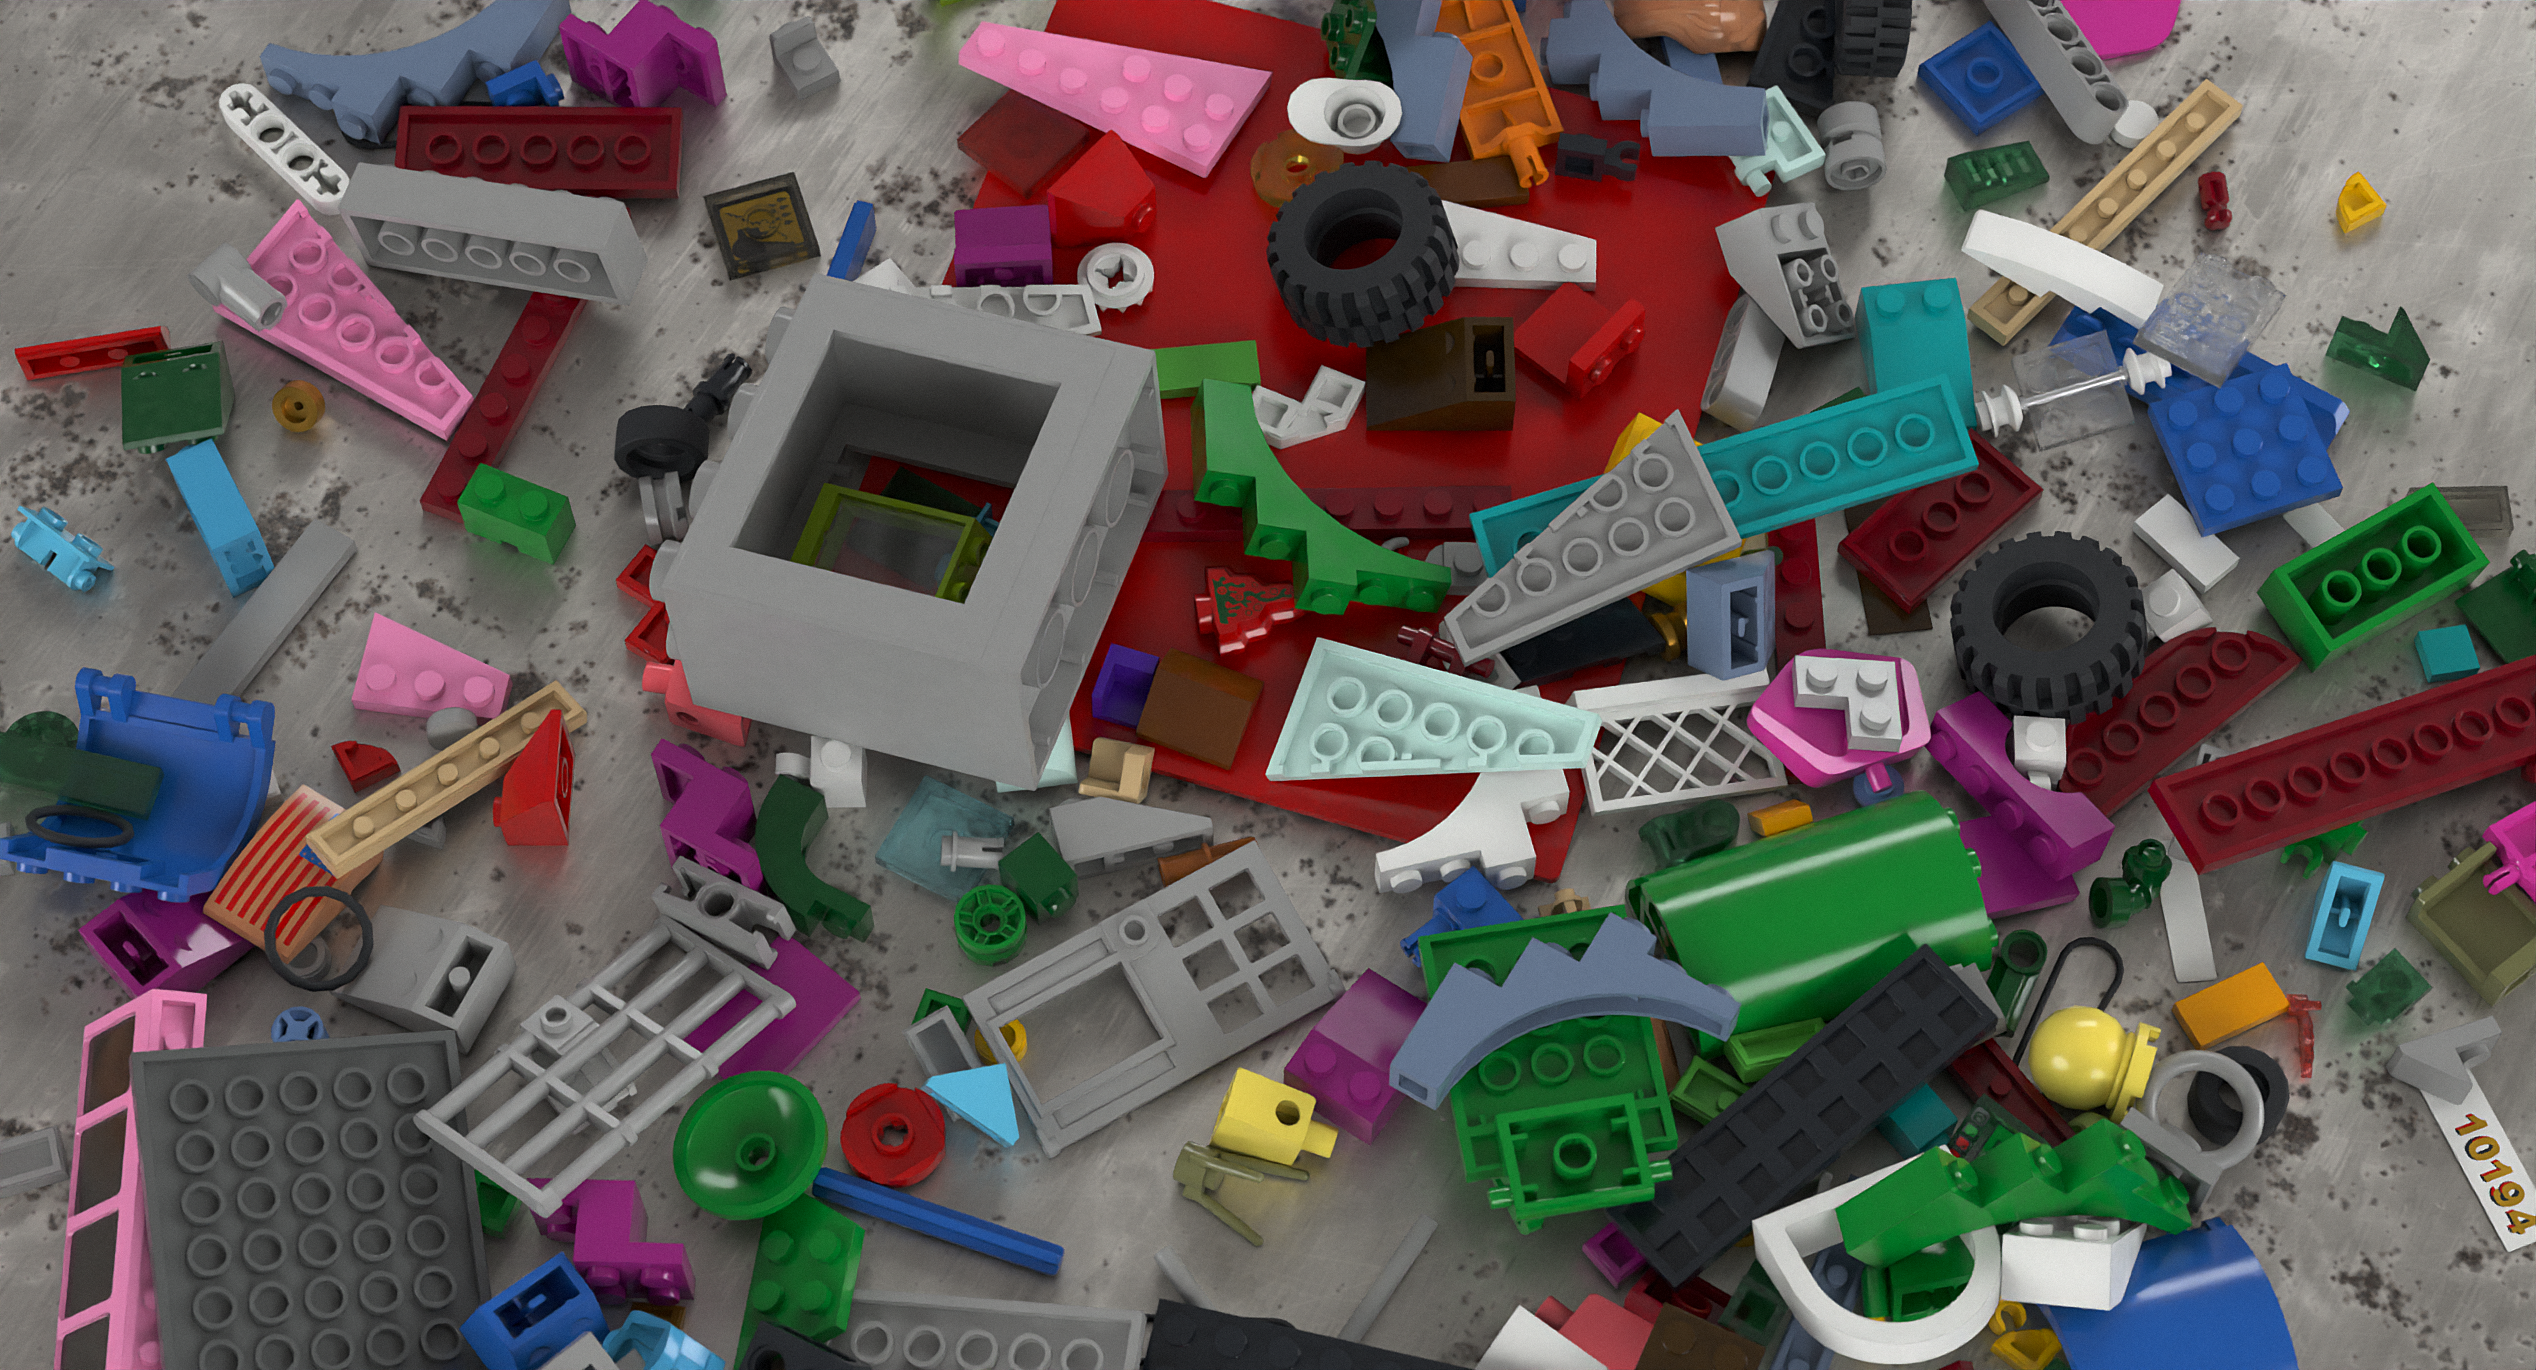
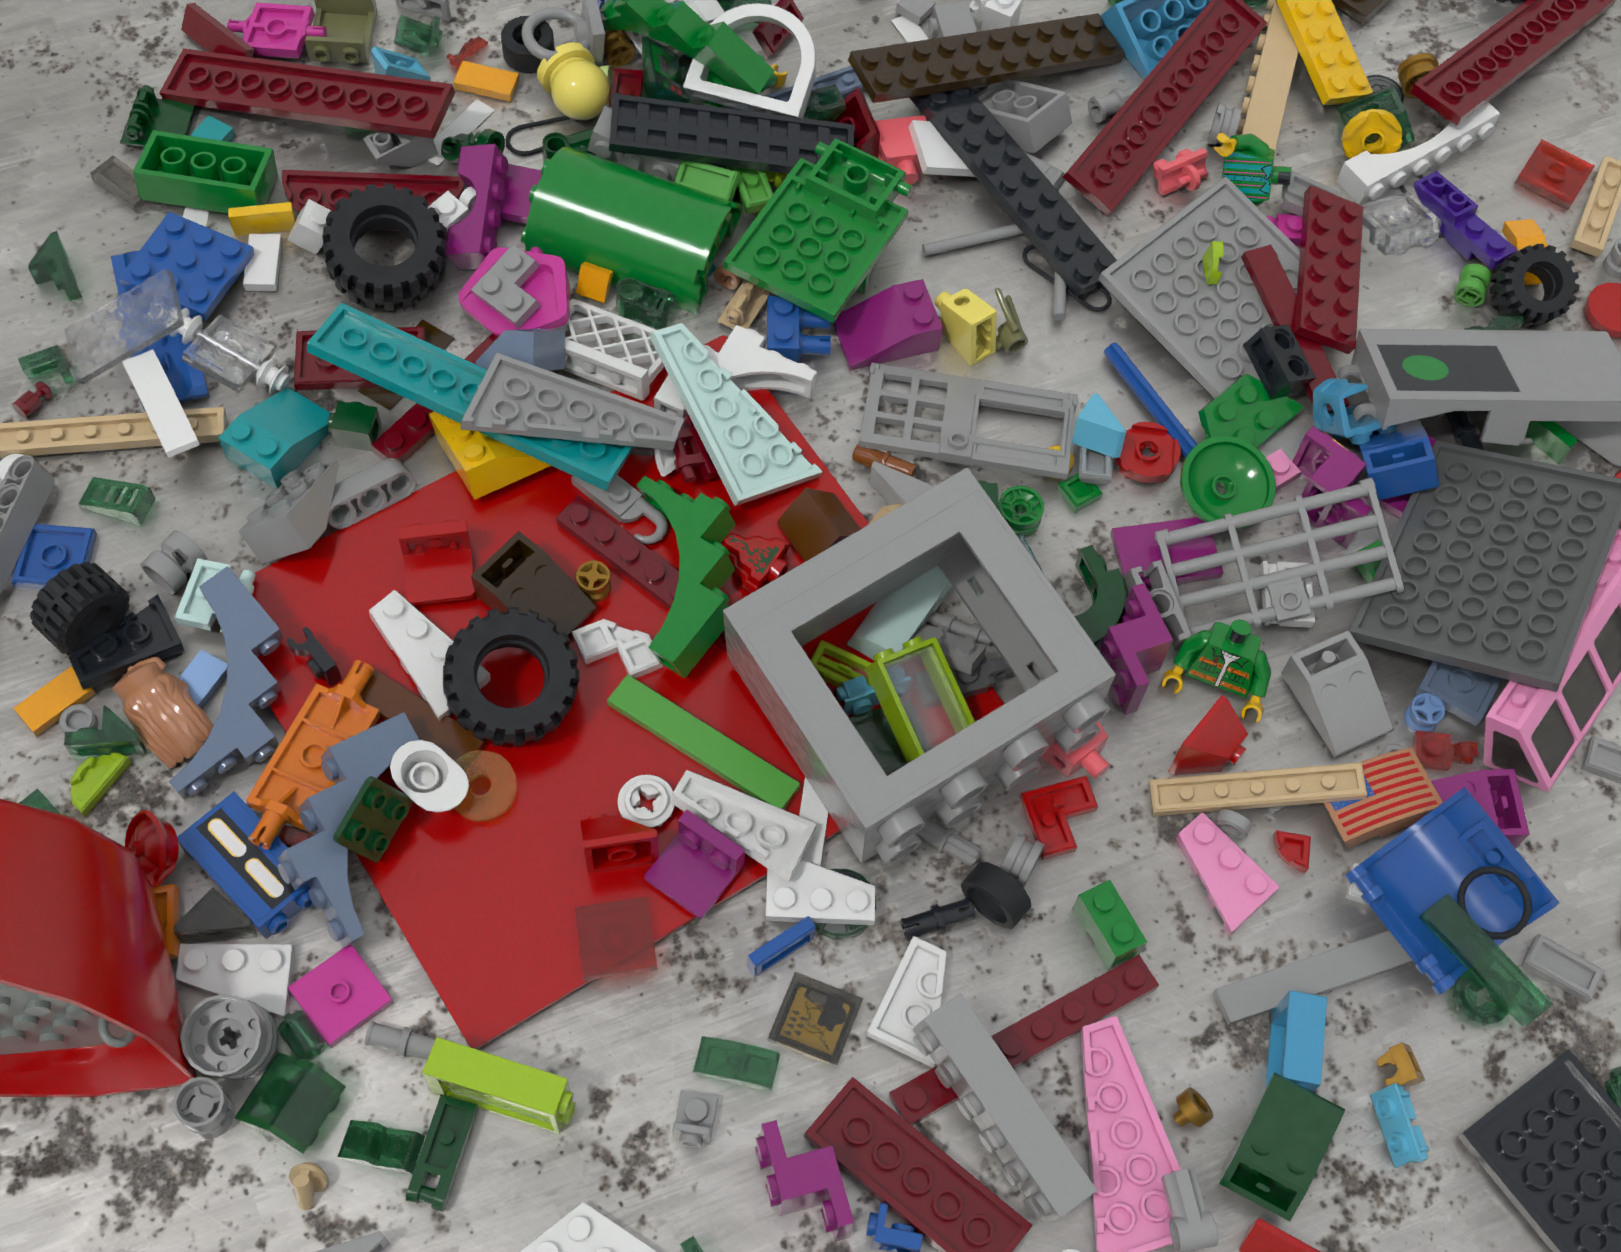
camera: 145 degrees left, 0 degrees up
black piece [264,886,374,992] -> none
bright pink wing [959,21,1272,179] -> none
sand blue arch [1389,912,1741,1111] -> none
none -> clear green tile [18,345,75,384]
none -> yellow tile [228,202,296,237]
none -> pearl gold wheel [576,561,611,603]
none -> clear green slope [693,1036,780,1091]
none -> white wing [866,936,947,1068]
none -> green torso [1162,619,1271,723]
none -> bright pink plate [1266,449,1301,491]
none -> pearl gold tile [1377,1042,1425,1086]
none -> clear red plate [1413,731,1478,771]

